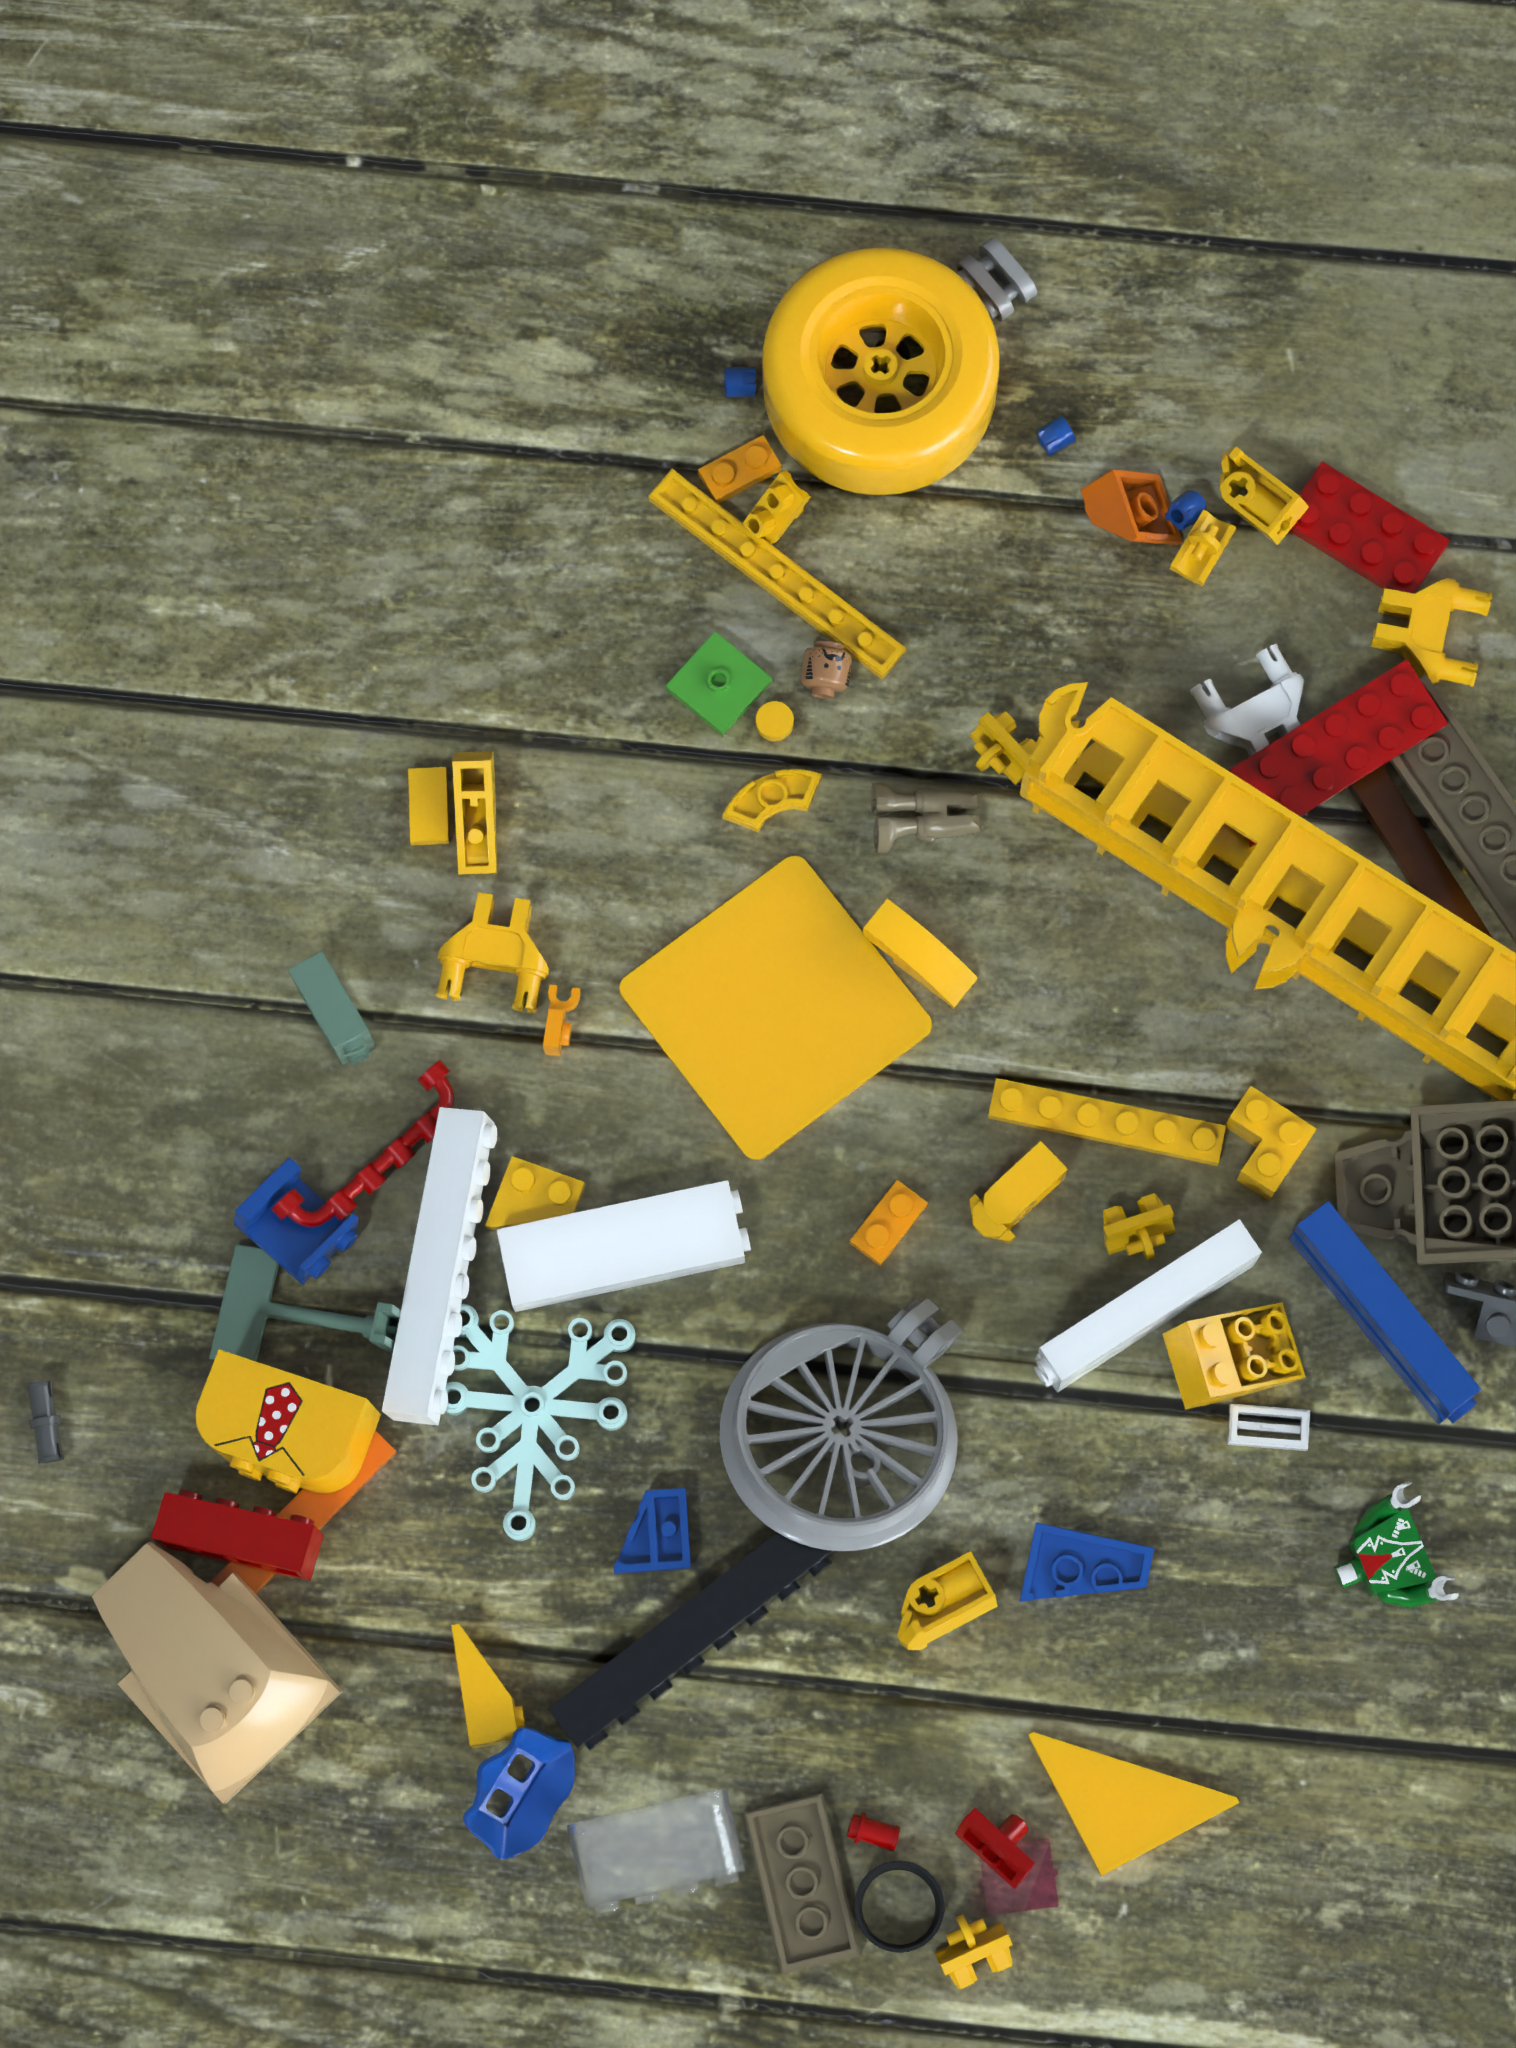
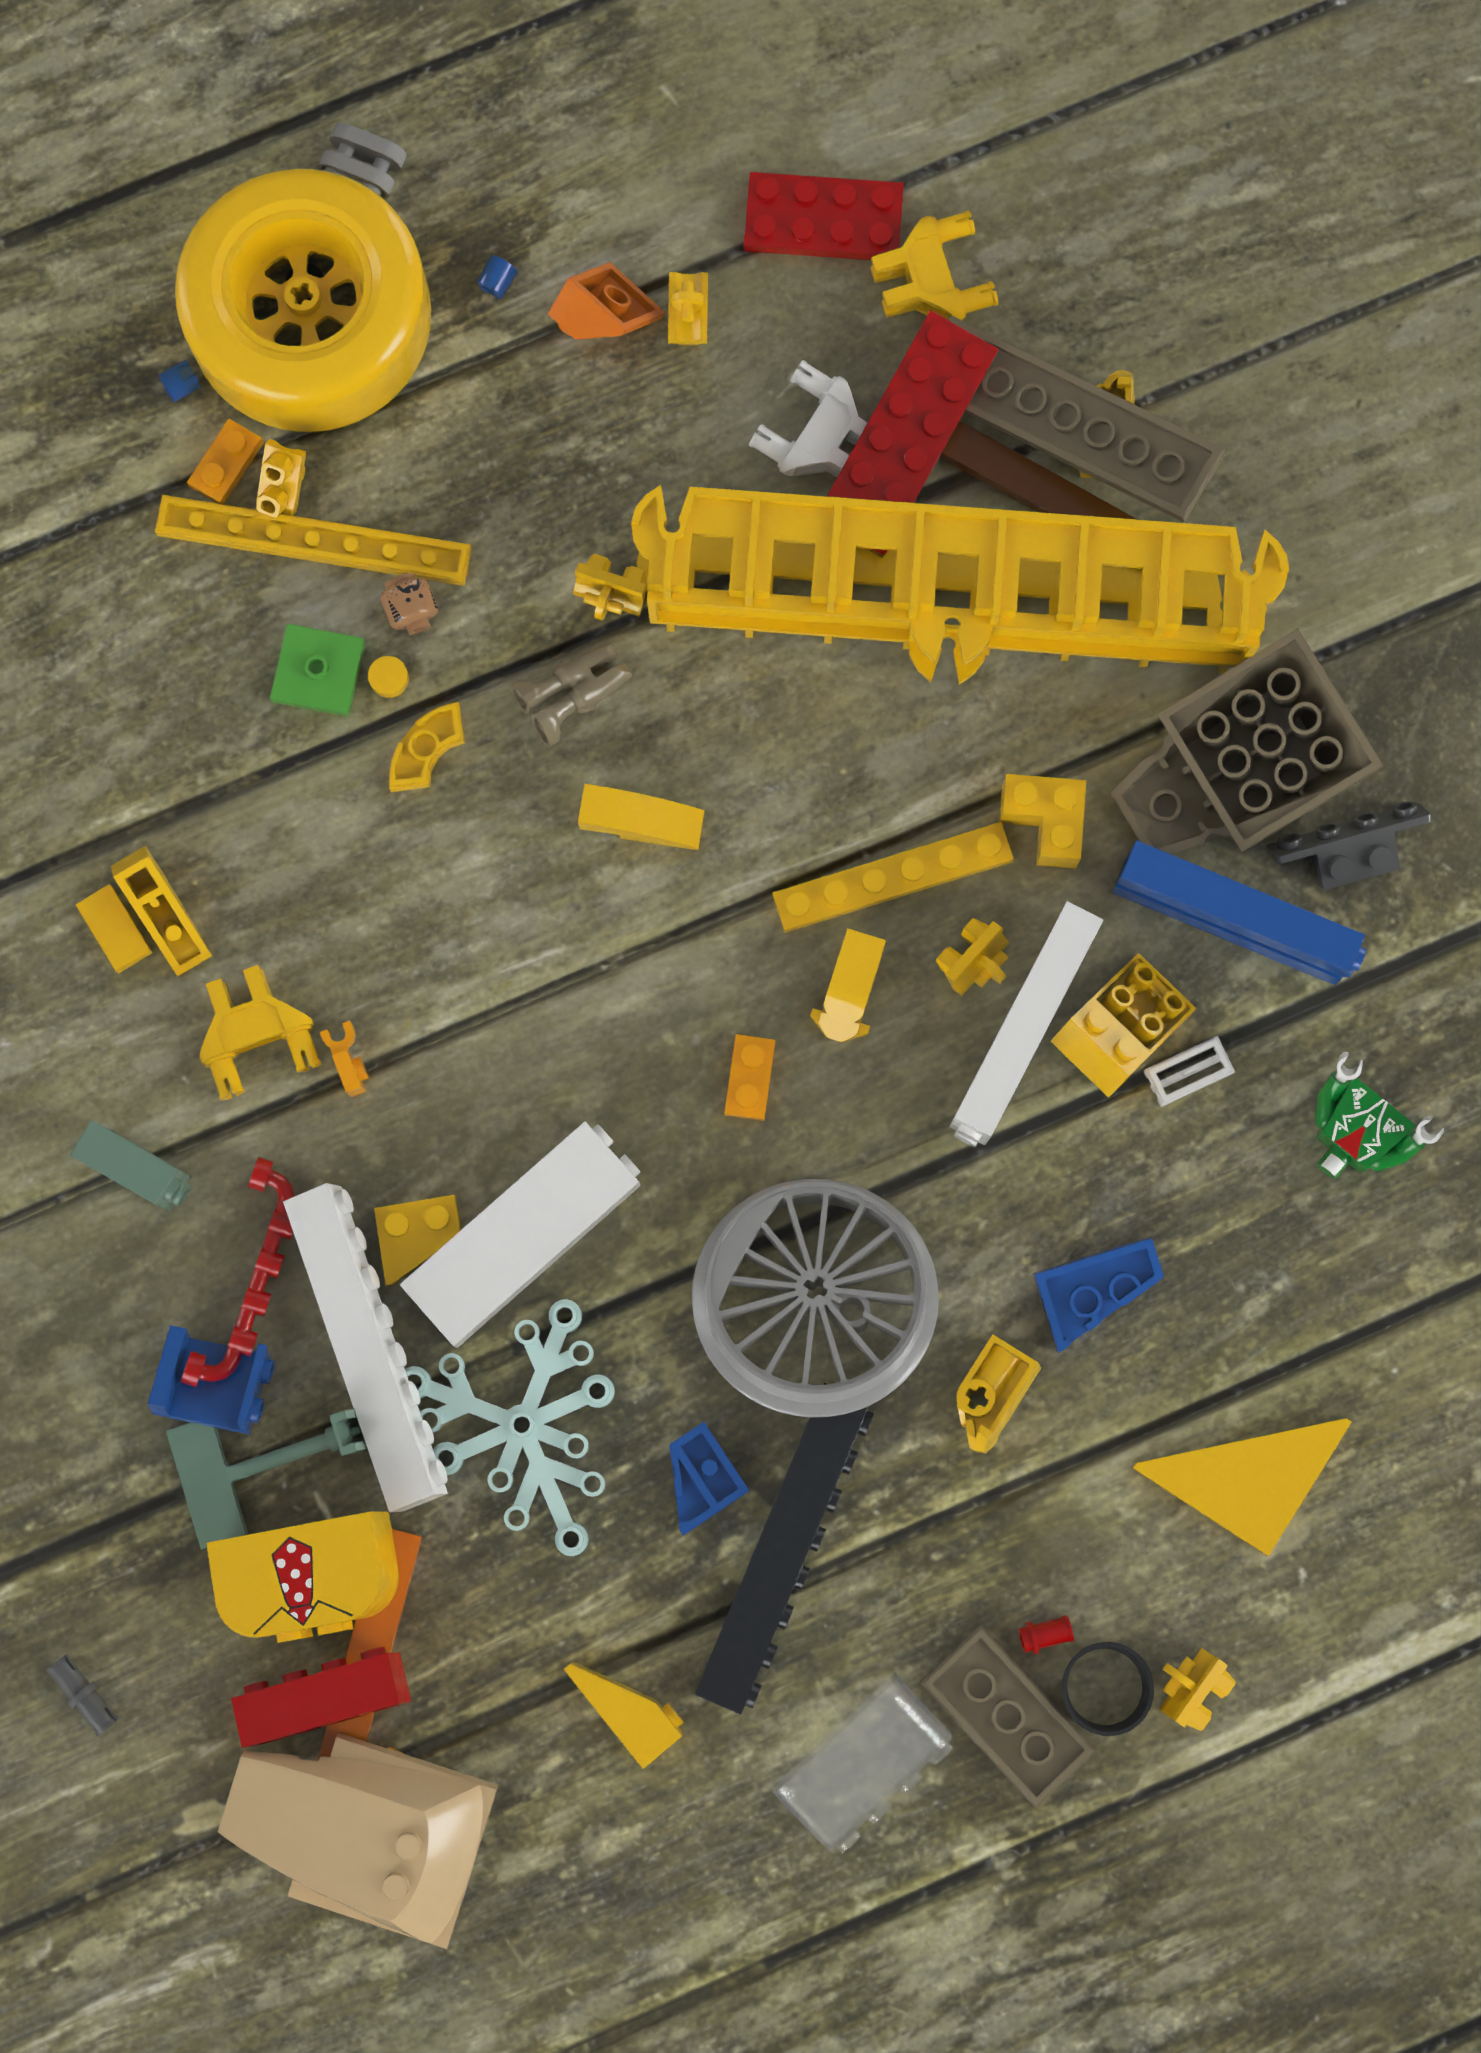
camera: 30 degrees left, 5 degrees up
blue piece [463,1727,575,1859] -> none
yellow piece [619,856,932,1160] -> none
light grey brick [887,1298,963,1370] -> none
red tile [955,1808,1036,1889] -> none
clear pink piece [979,1838,1059,1916] -> none
blue hose [1165,490,1207,530] -> none
yellow piece [1220,446,1309,545] -> none

